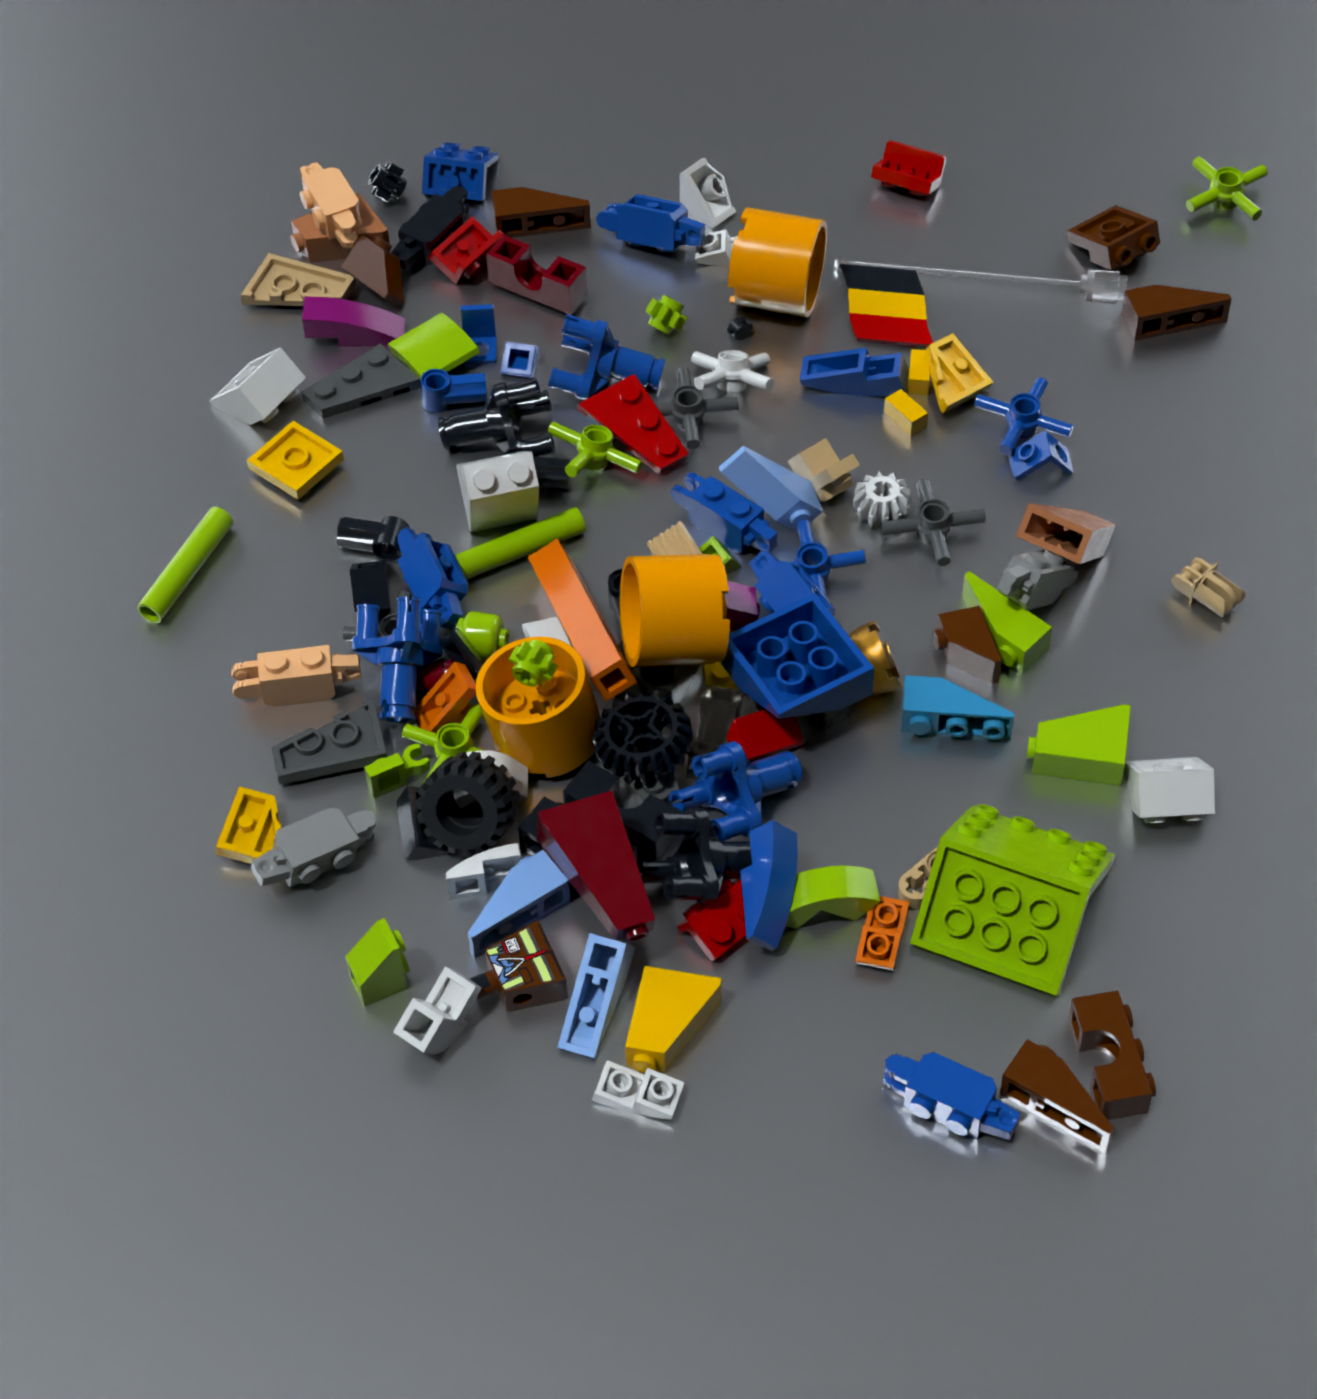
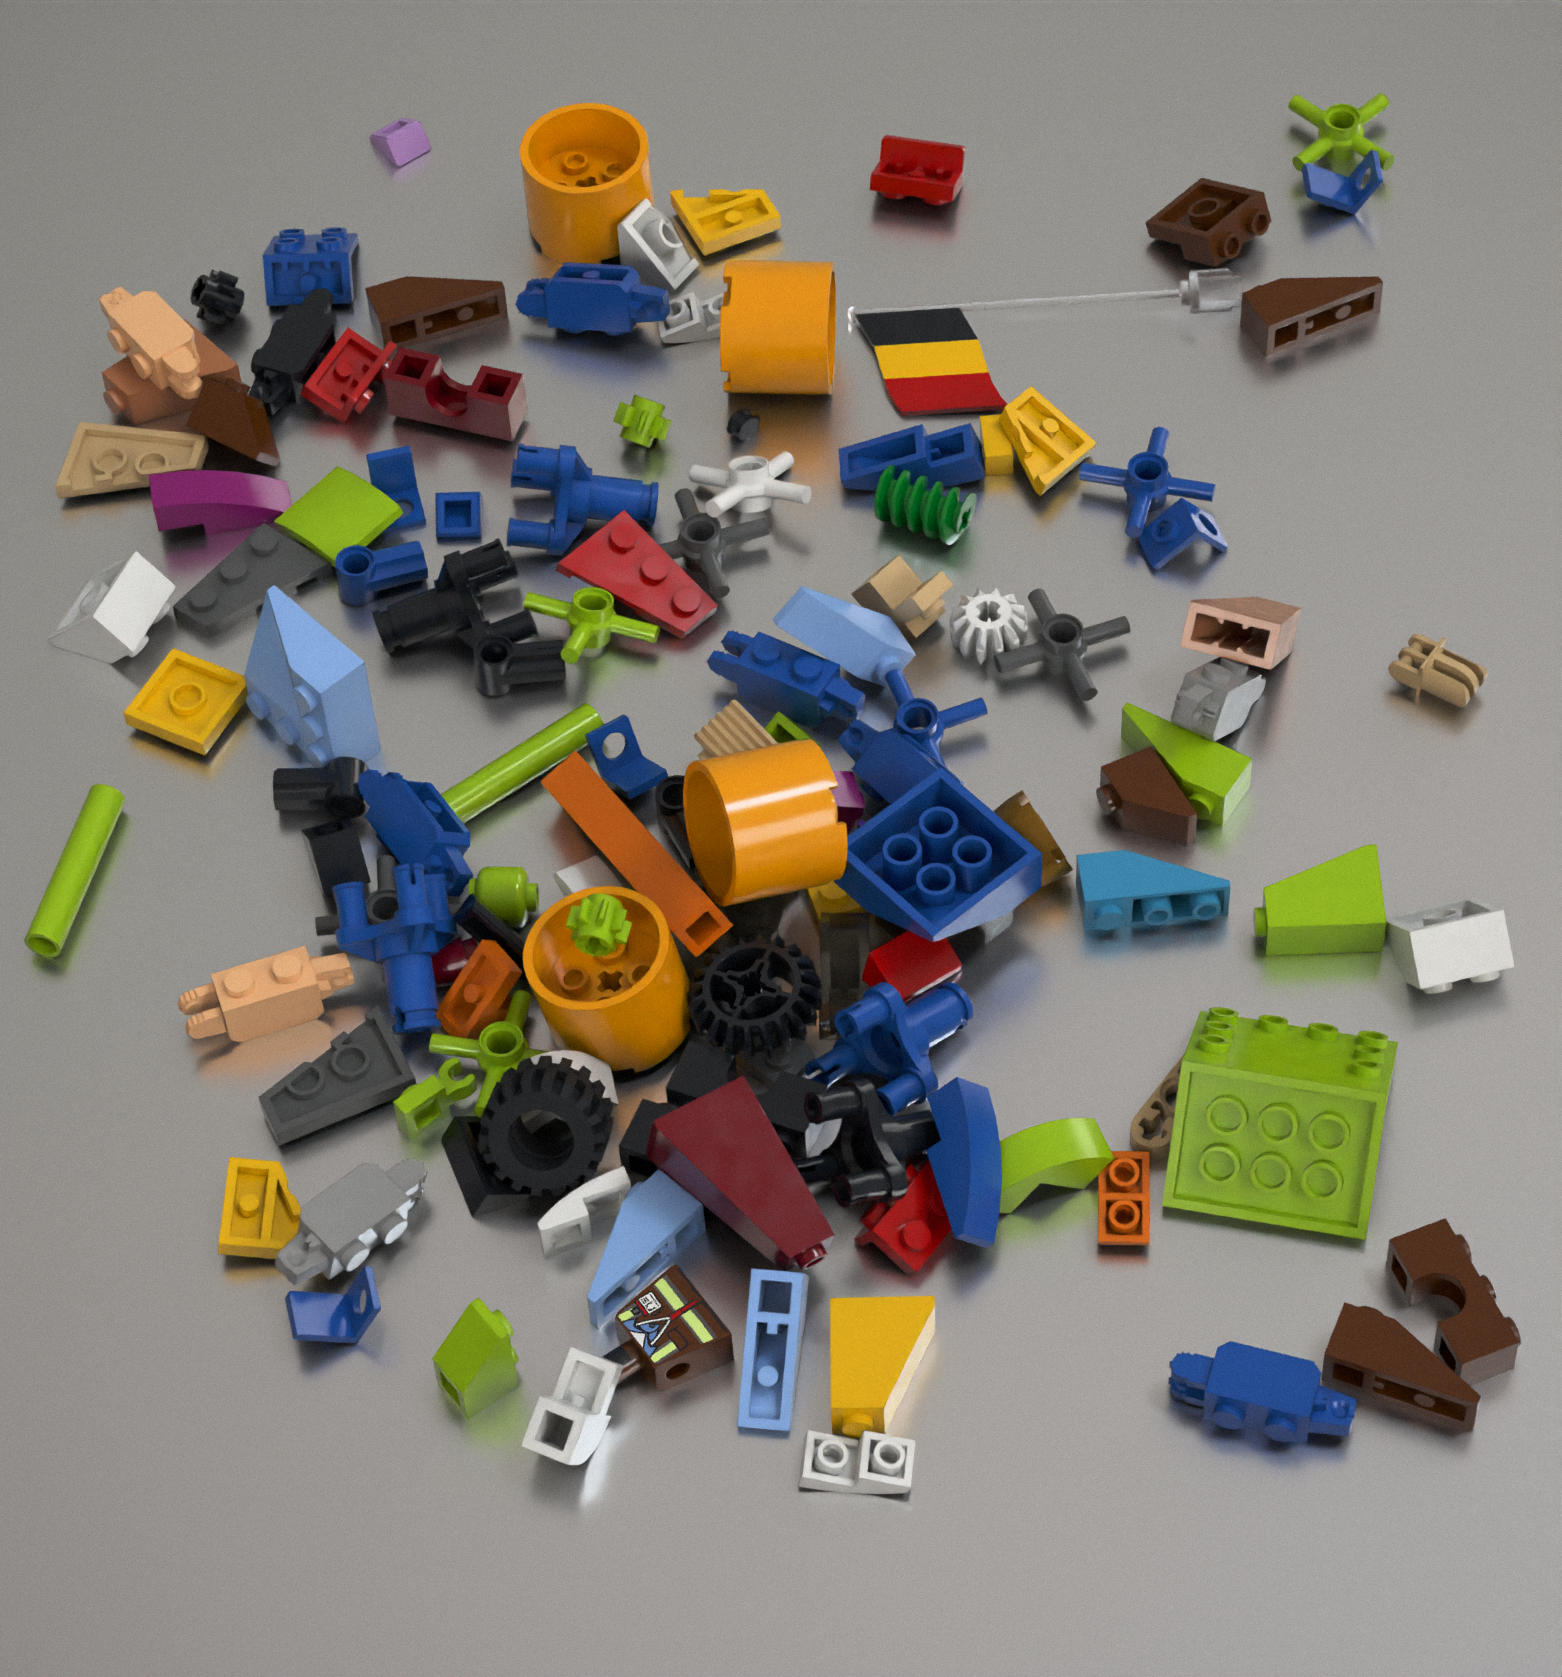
camera: 10 degrees left, 0 degrees up
white slope [456,451,539,533] -> none
yellow piece [884,389,928,436] -> none
none -> light blue slope [244,585,381,768]
none -> blue bracket [285,1266,381,1343]
none -> lavender slope [369,118,431,166]
none -> light orange brick [520,103,654,264]
none -> blue bracket [585,714,669,799]
none -> yellow wing [670,189,781,256]
none -> green piece [874,465,977,545]
none -> blue bracket [1301,150,1383,215]

